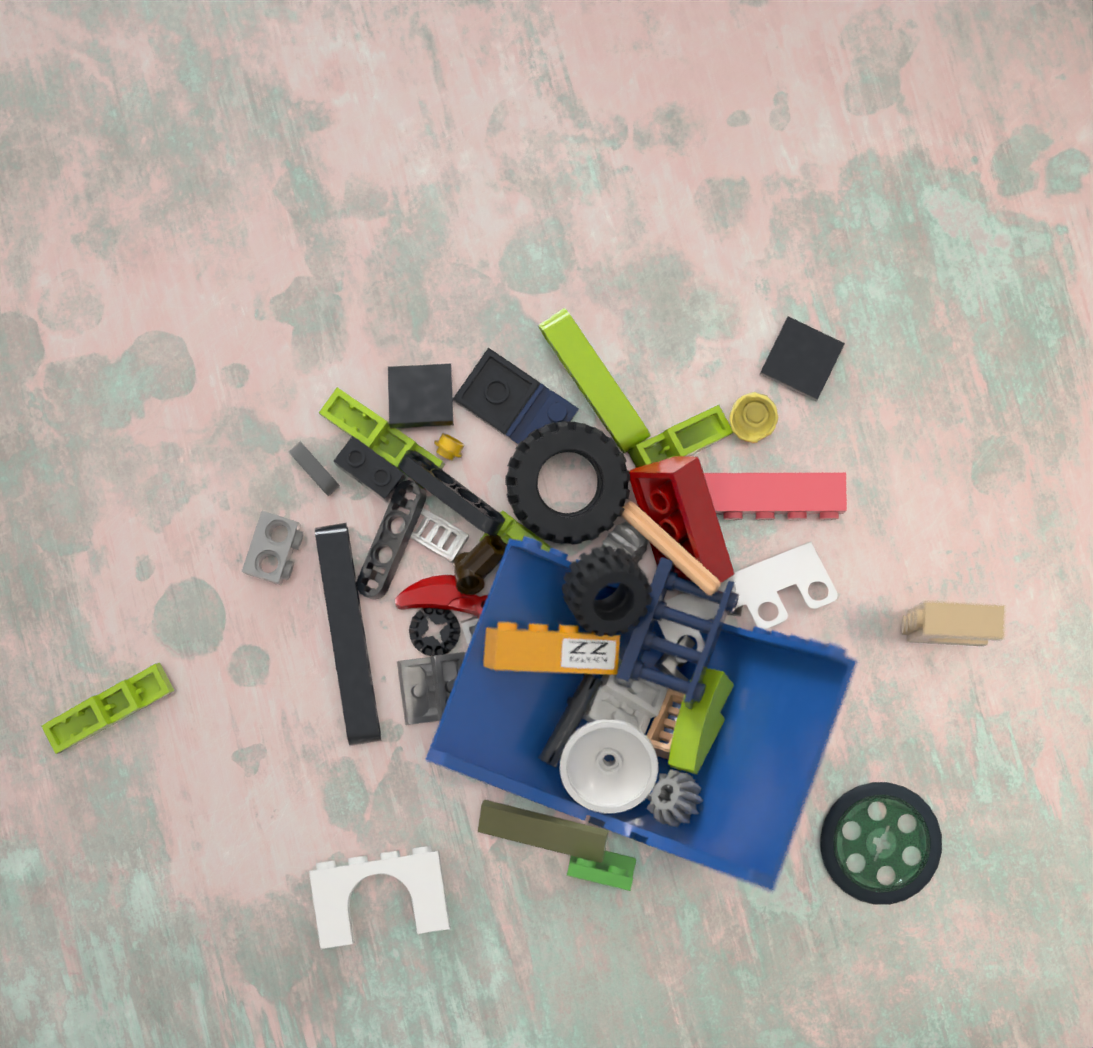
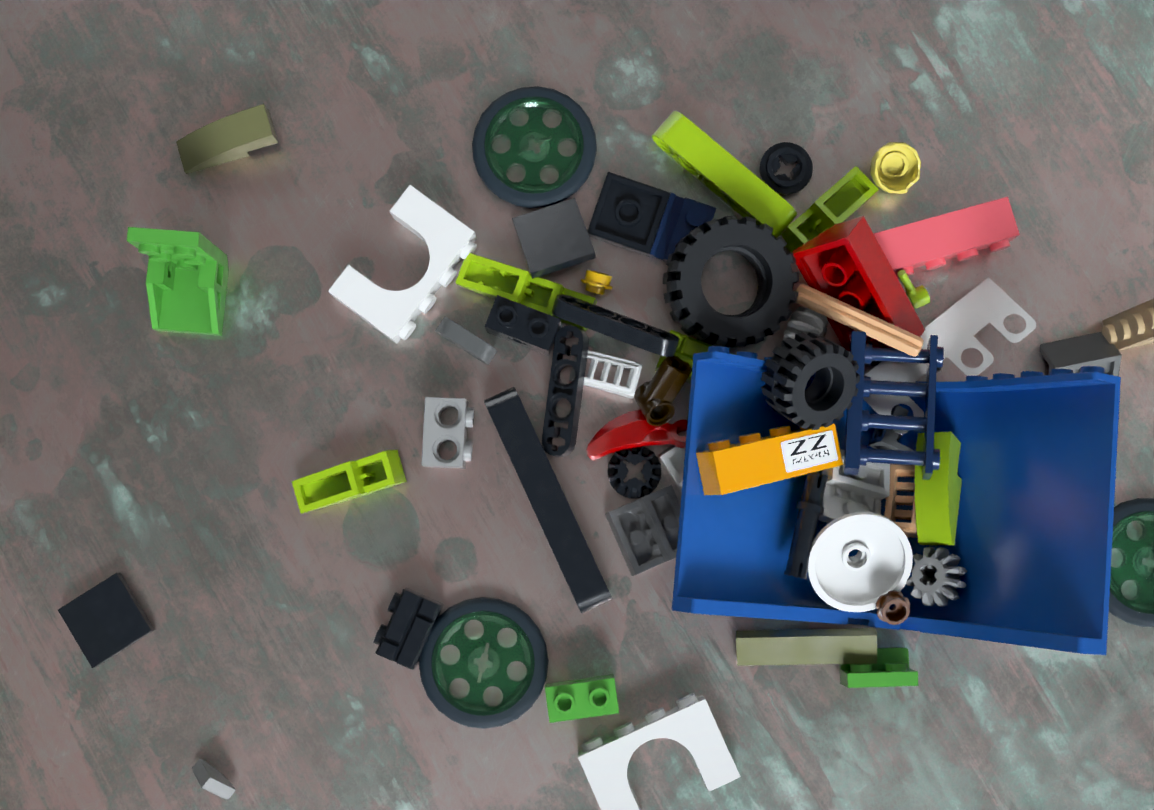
camera: 15 degrees left, 0 degrees up
lime slope [41,663,175,754] -> none
black tile [760,316,845,401] -> none
none -> bright green bracket [127,227,229,336]
none -> olive slope [176,104,278,174]
none -> lime slope [292,450,407,514]
none -> white arch [328,185,477,344]
none -> black brick [373,588,444,670]
none -> wedge [419,597,549,729]
none -> wedge [472,86,597,208]
none -> bright green brick [545,674,619,723]
none -> black gear [759,142,813,196]
none -> reddish brown plate [876,590,910,625]
none -> lime hand [897,270,930,309]
none -> dark grey panel [1040,332,1122,377]

